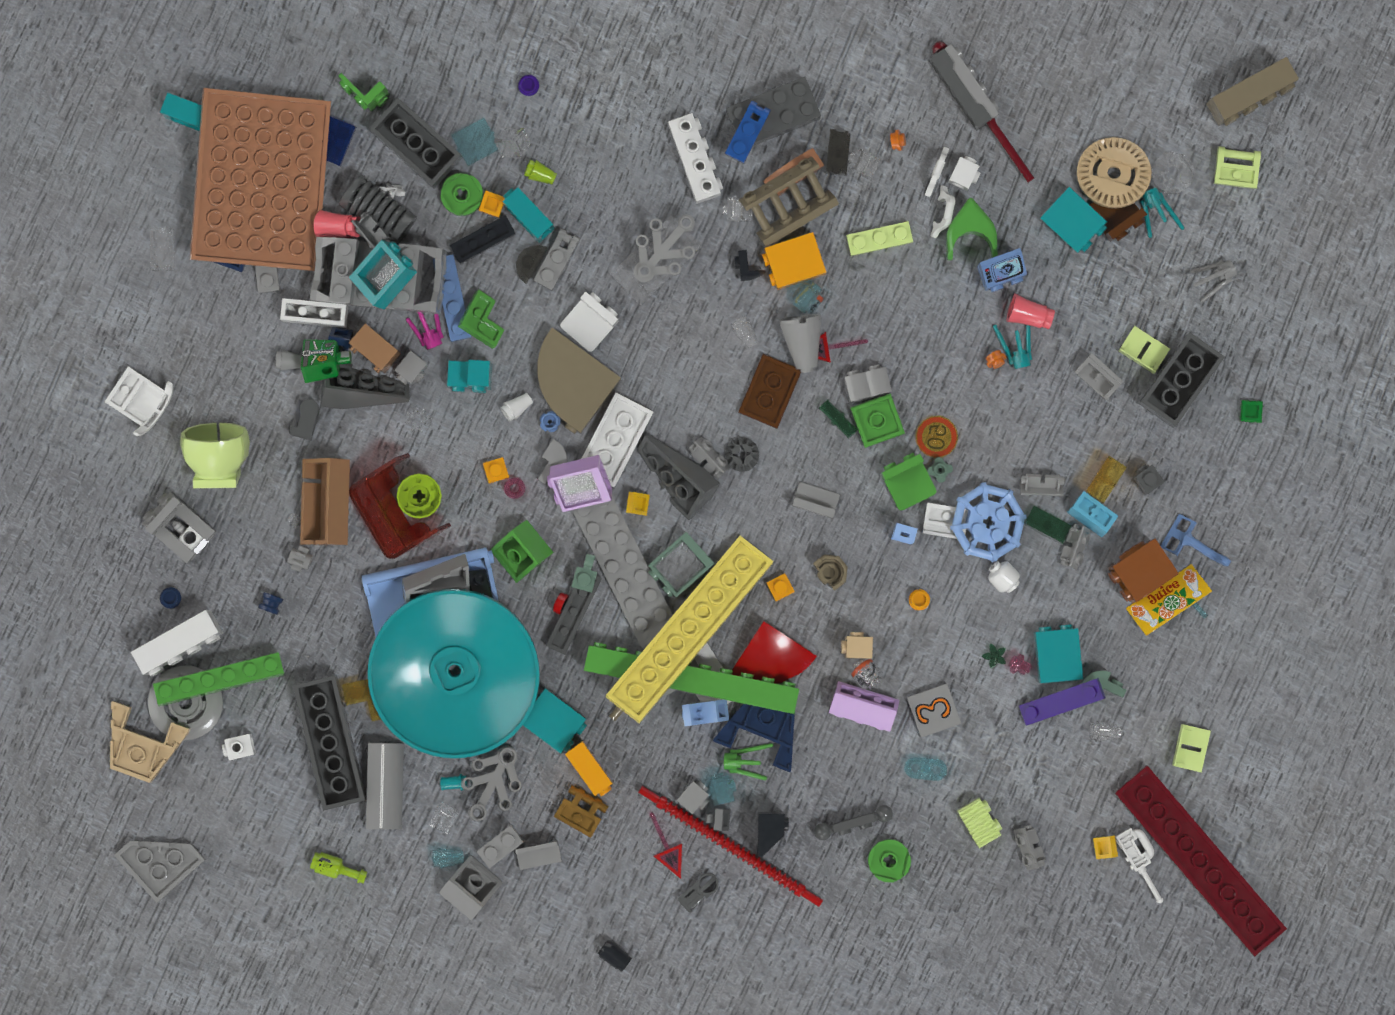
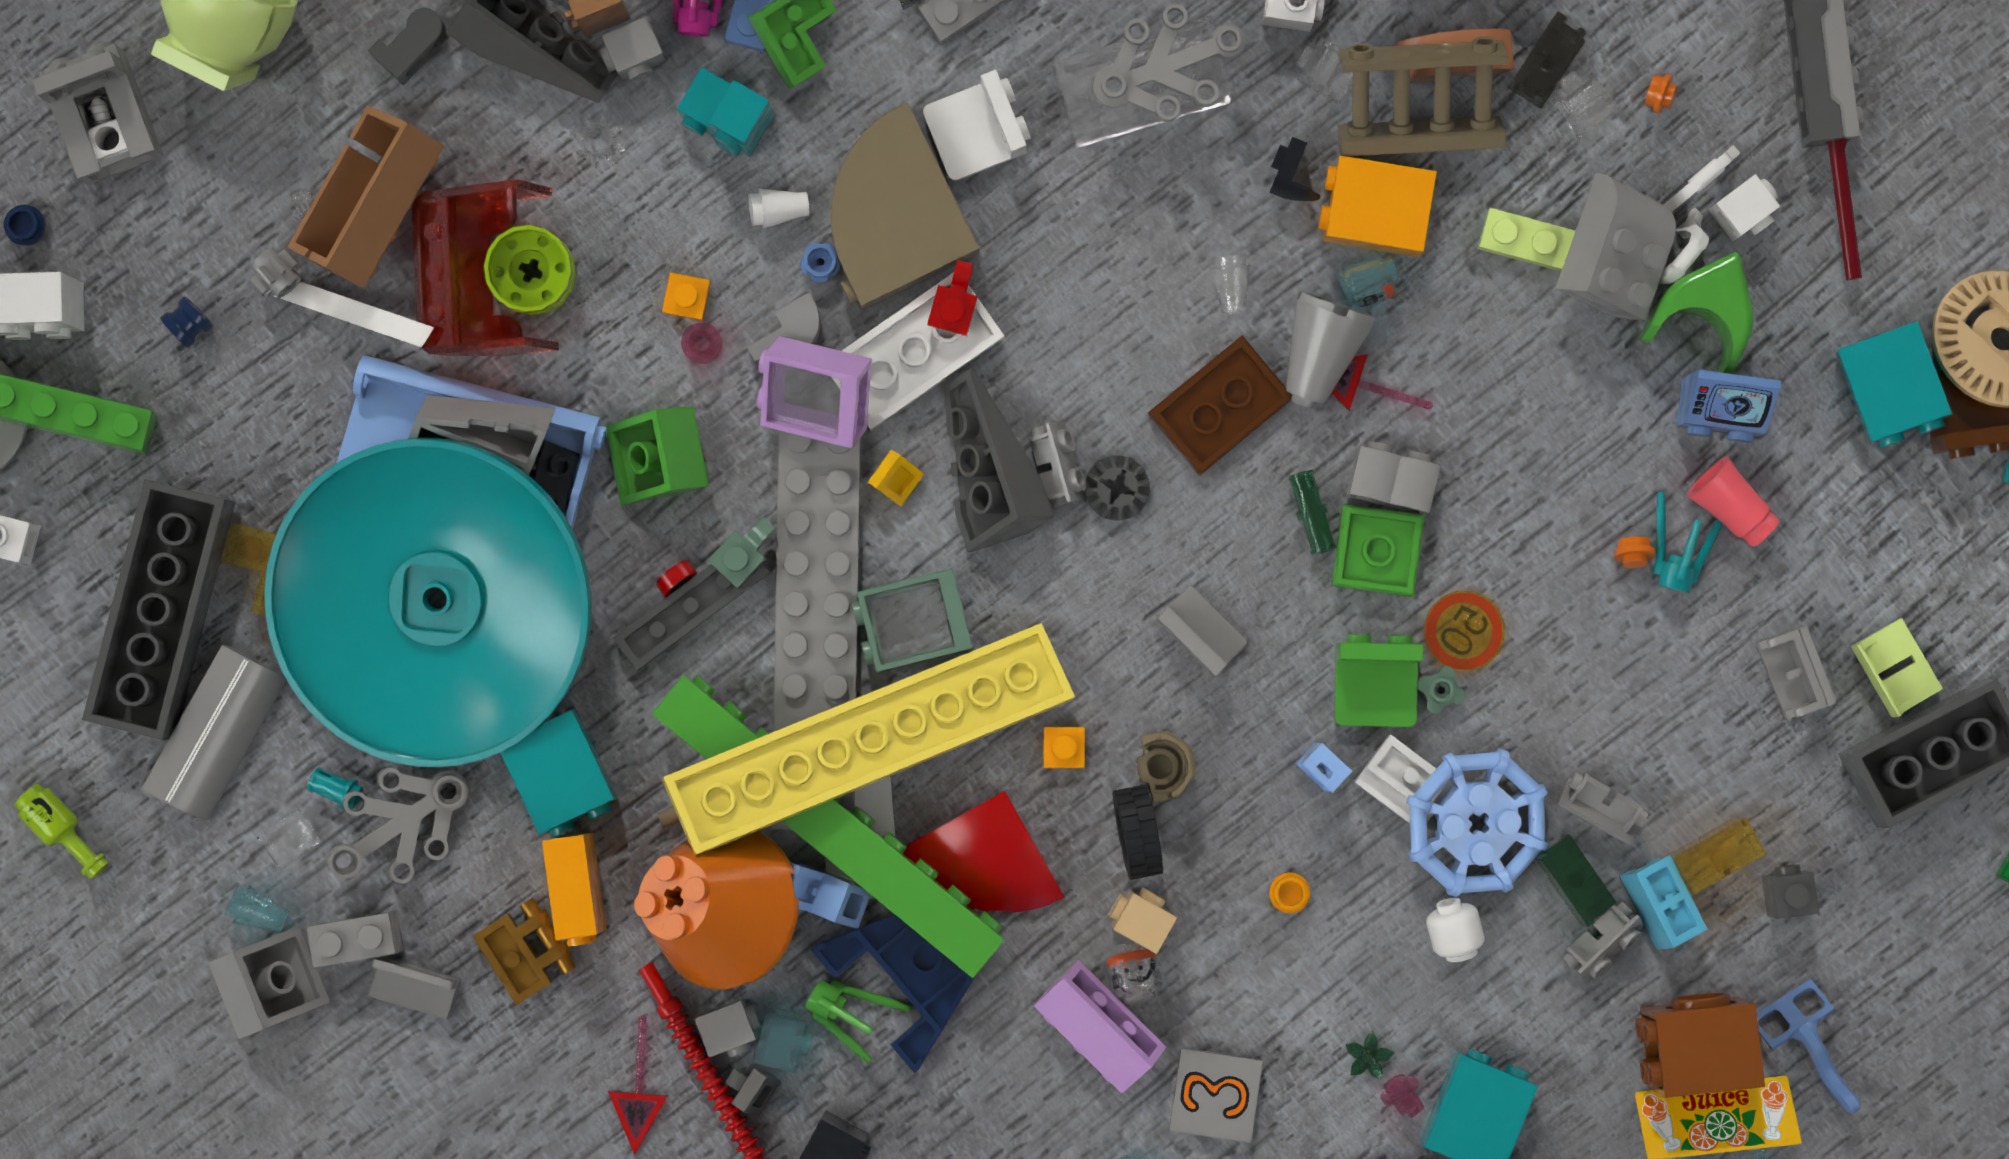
camera: 30 degrees right, 0 degrees up
none -> white sticker [274,282,434,347]
none -> orange cone [634,831,799,990]
none -> red plate [927,260,978,337]
none -> black tyre [1112,784,1163,880]
none -> light grey brick [1555,173,1676,321]

